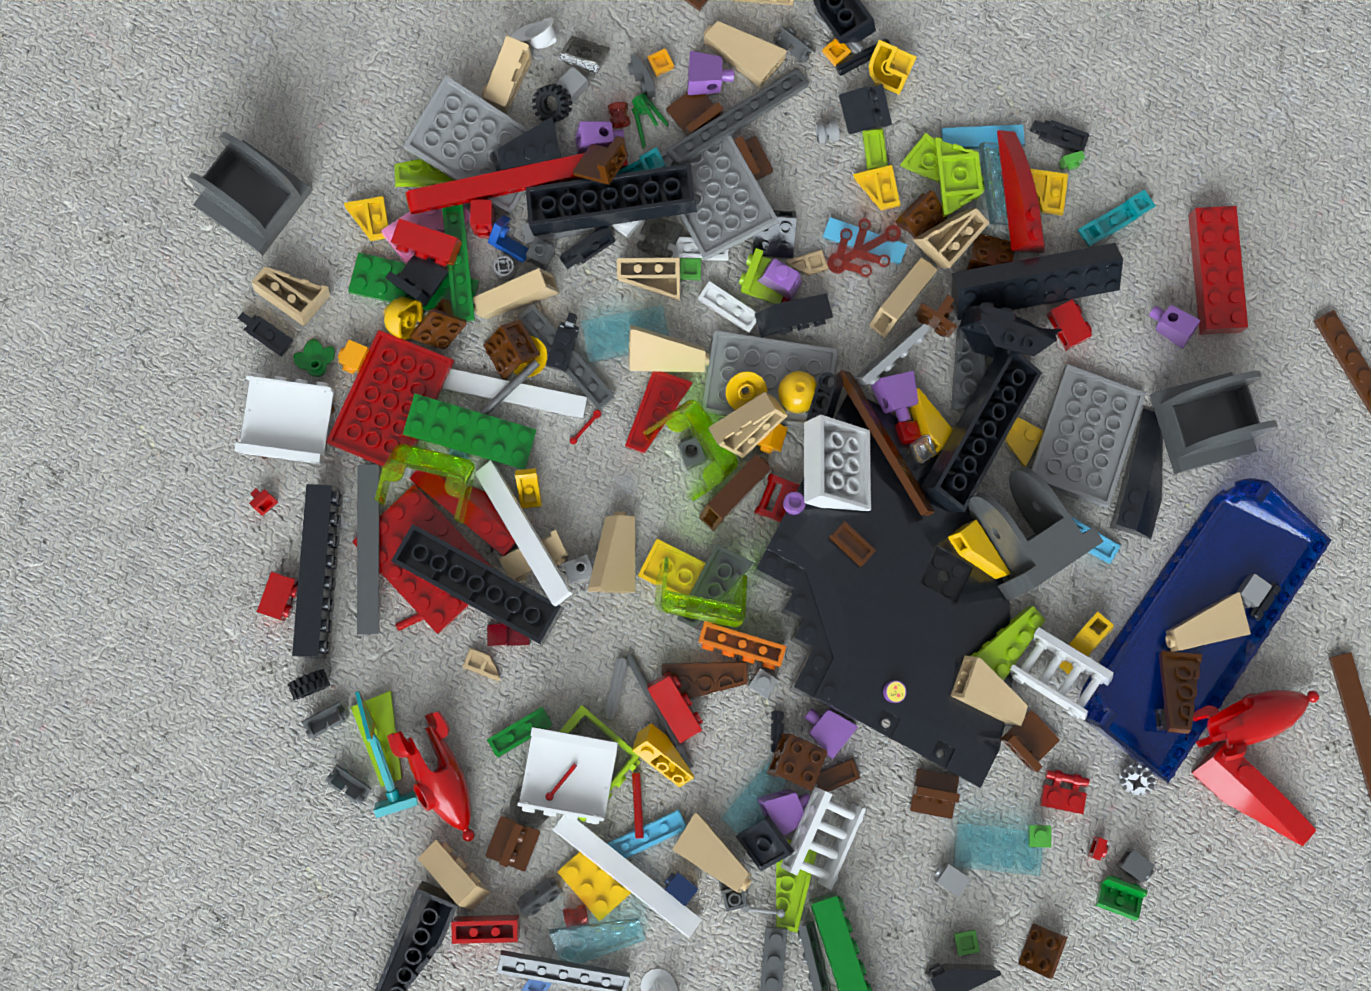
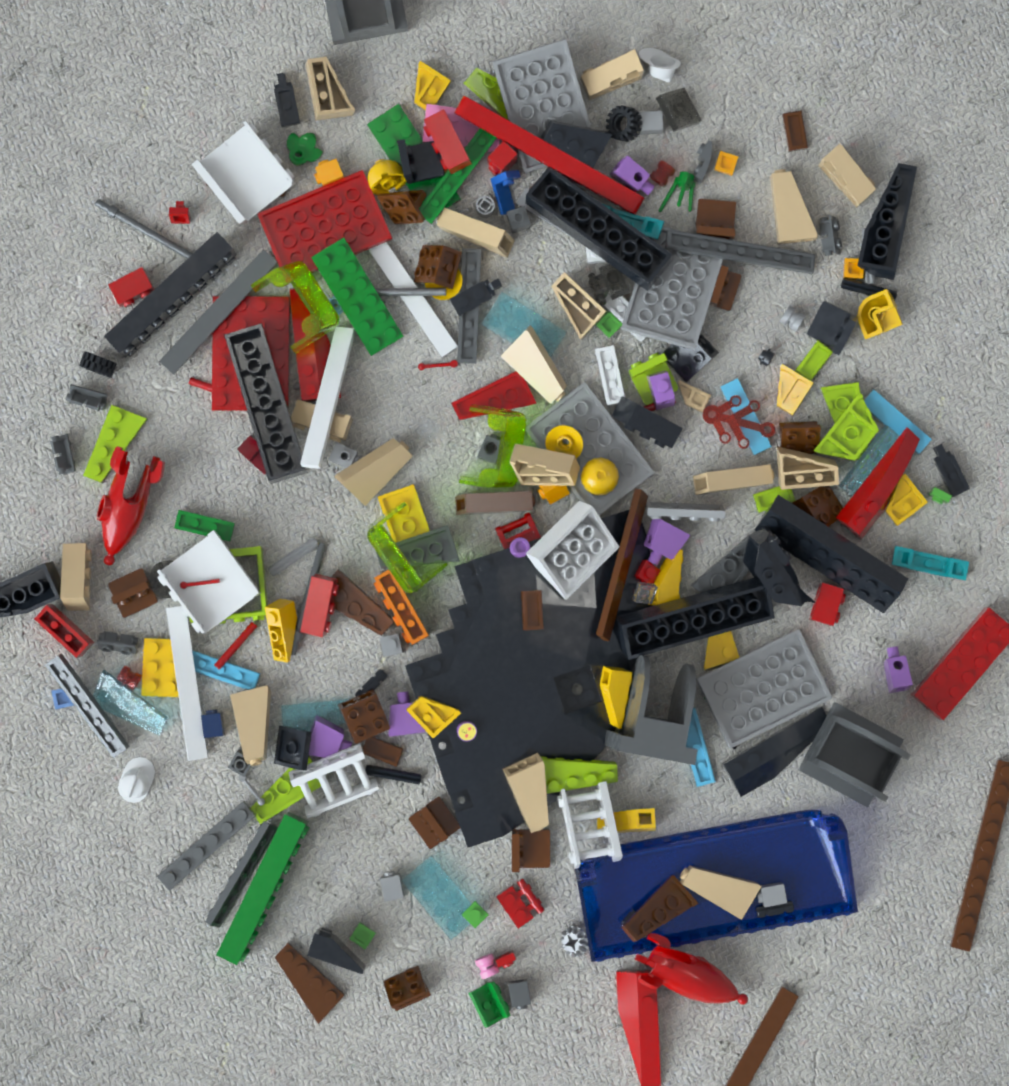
camera: 50 degrees right, 5 degrees up
teal piece [355,691,418,818] -> none
tan tile [463,647,501,682] -> none
yellow slope [515,468,542,509] -> none
black hinge [559,225,615,269] -> none
reddish brown bracket [573,136,628,185] -> none
medium lavender torso [688,51,734,95] -> none
black beam [806,372,843,421] -> none
reddish brown bracket [915,295,957,338] -> none
none -> dark grey bar [95,199,193,259]
none -> black axle [365,765,422,784]
none -> yellow wing [406,696,461,738]
none -> bright pink wheel [475,953,500,979]
none -> lime tile [753,486,795,513]
none -> black plate [758,348,775,367]

